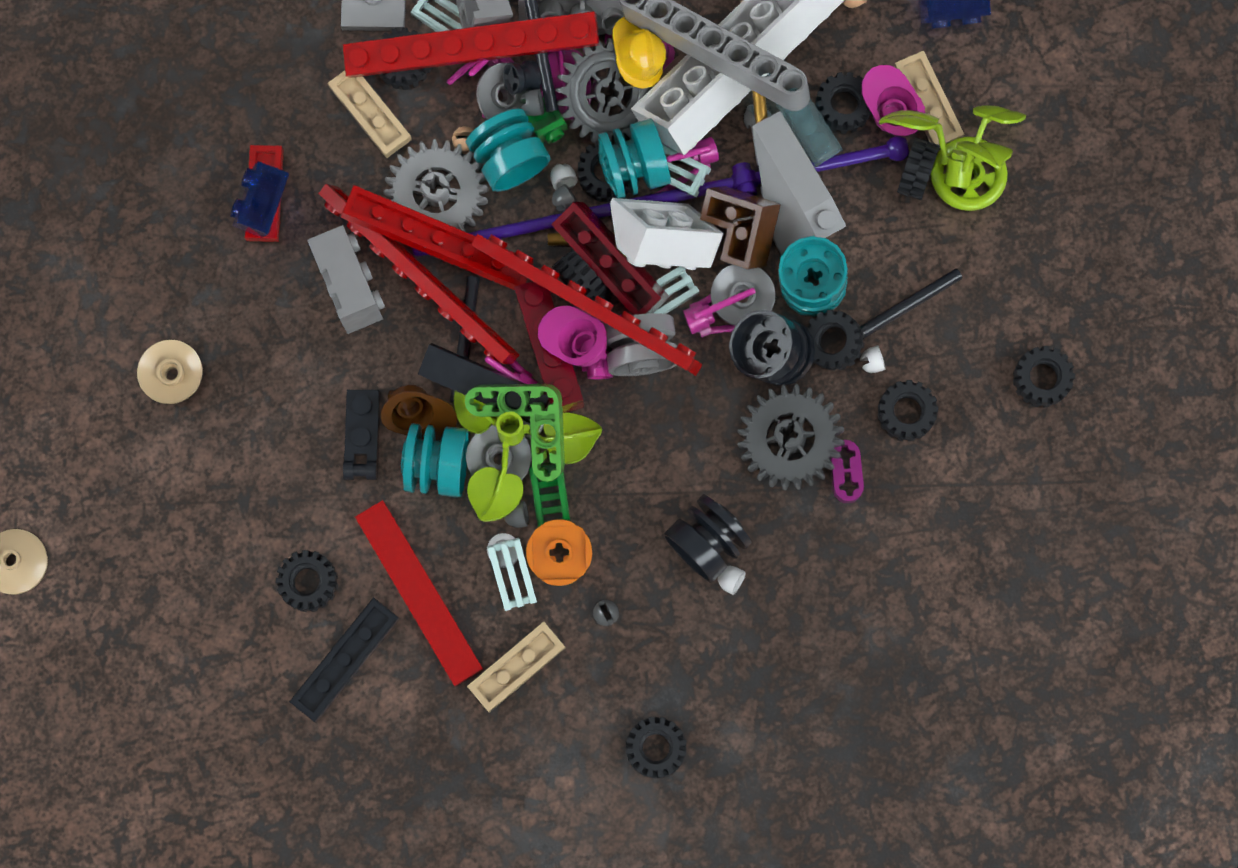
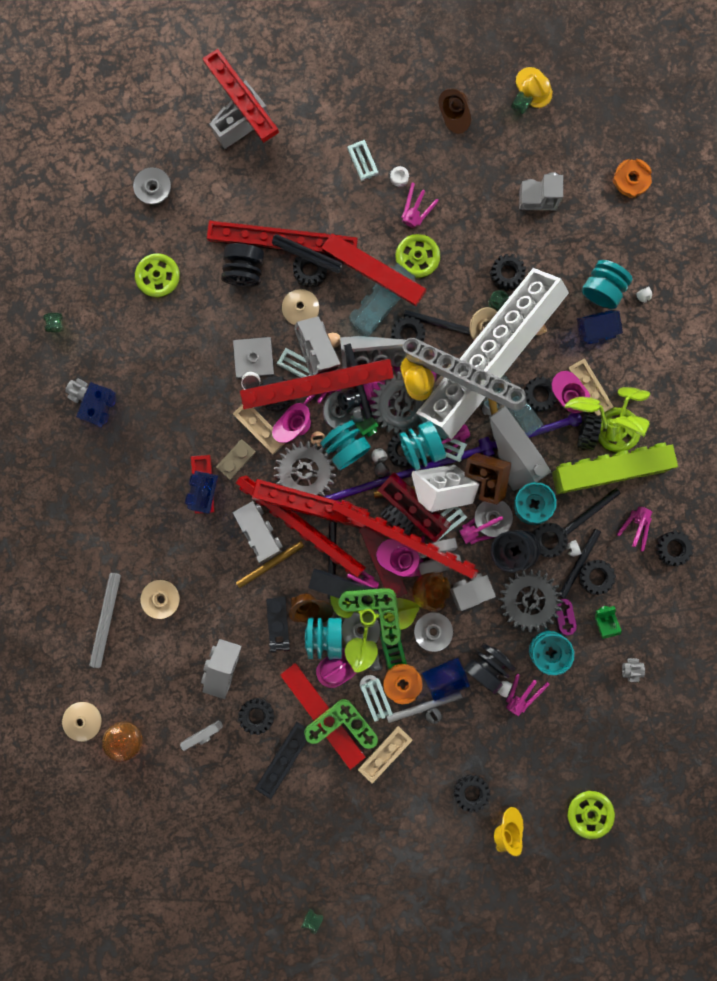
camera: 10 degrees left, 5 degrees up
none -> light grey gear [65,378,90,403]
none -> clear blue brick [76,382,116,428]
none -> light grey axle [90,573,121,668]
none -> clear orange cylinder [102,721,142,762]
none -> light grey plate [180,720,223,751]
none -> light grey brick [201,639,242,699]
none -> dark tan plate [216,439,256,480]
none -> pearl gold bar [236,540,305,588]
none -> tile [241,372,261,390]
none -> dark pink piece [272,403,311,443]
none -> bright green beam [304,699,378,749]
none -> dark pink piece [316,648,356,688]
none -> light grey bar [386,691,462,723]
none -> clear orange cylinder [413,572,450,612]
none -> light grey dish [414,612,453,652]
none -> clear blue brick [422,658,470,702]
none -> light grey brick [450,573,496,611]
none -> yellow piece [494,807,523,856]
none -> dark pink plant [506,674,549,716]
none -> teal wheel [529,631,574,675]
none -> lime brick [552,442,678,495]
none -> black bar [560,529,601,599]
none -> lime plate [568,791,615,839]
none -> green bracket [595,606,622,639]
none -> dark pink plant [617,506,652,552]
none -> light grey gear [622,658,645,682]

